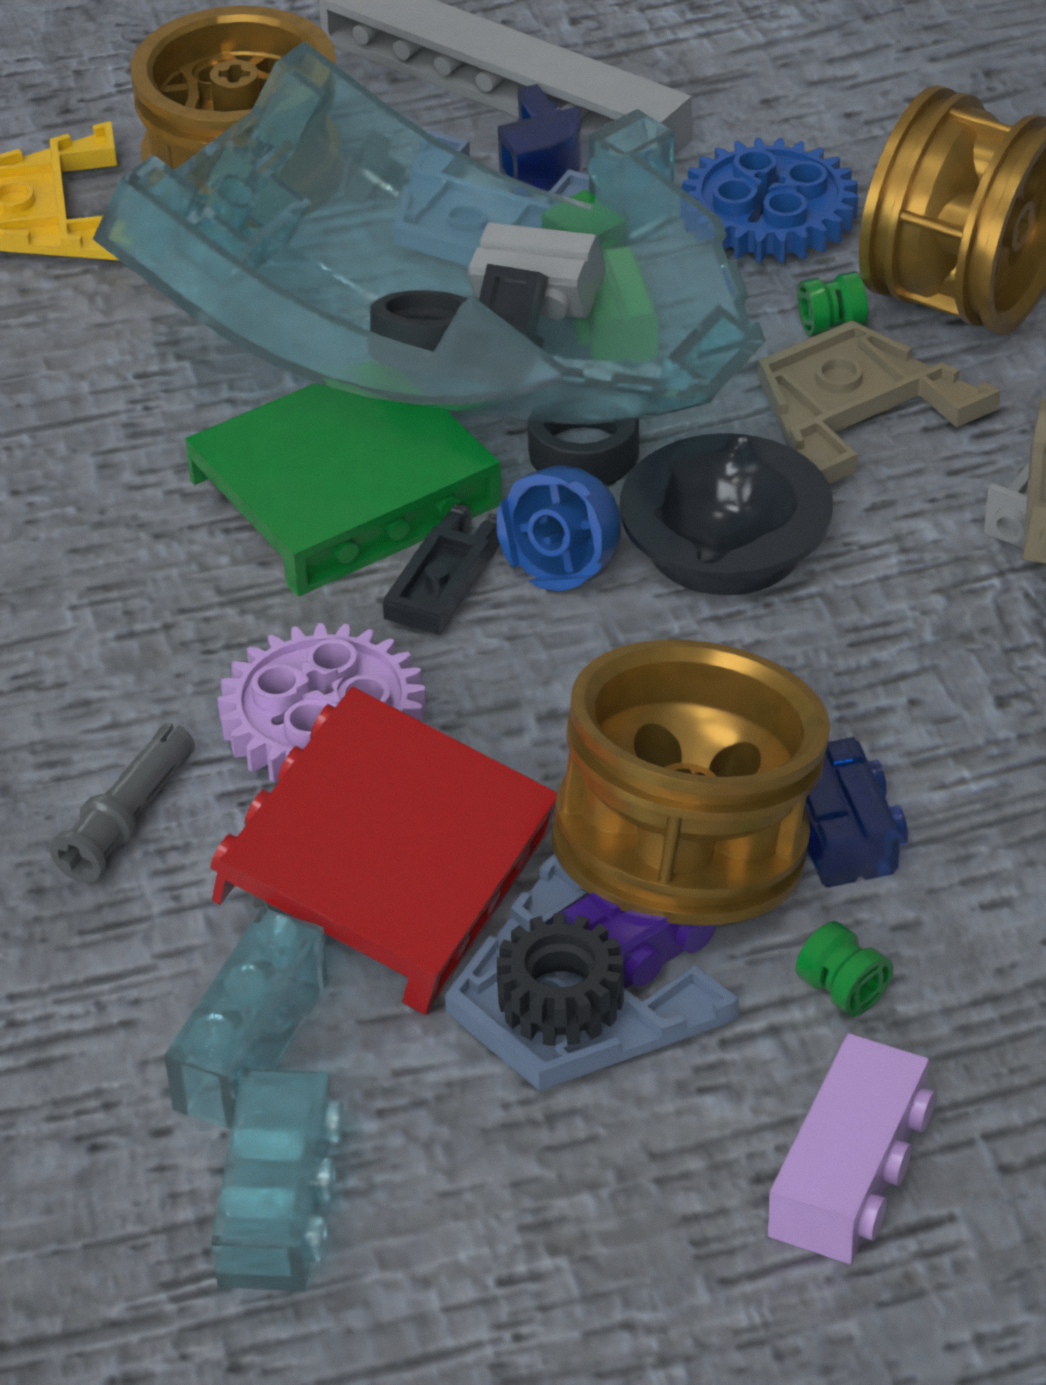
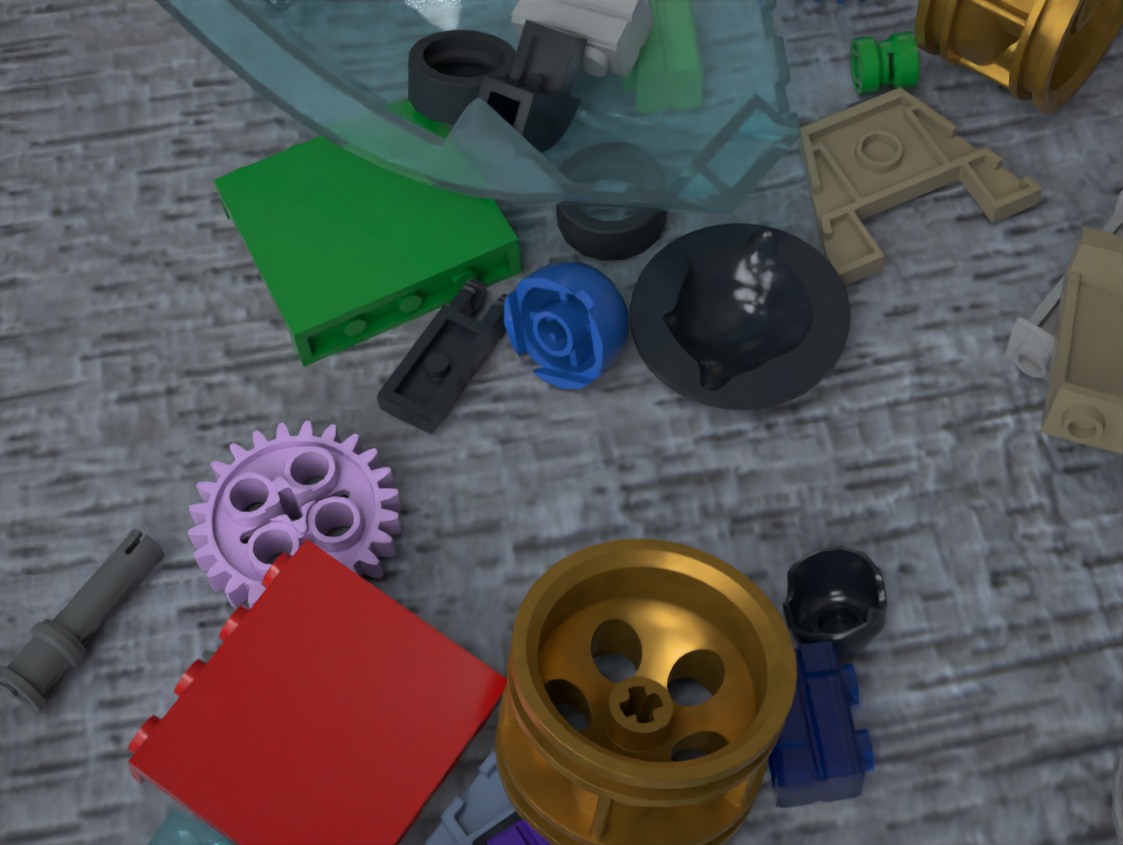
camera: 10 degrees right, 15 degrees up
none -> black hair [783,546,888,656]

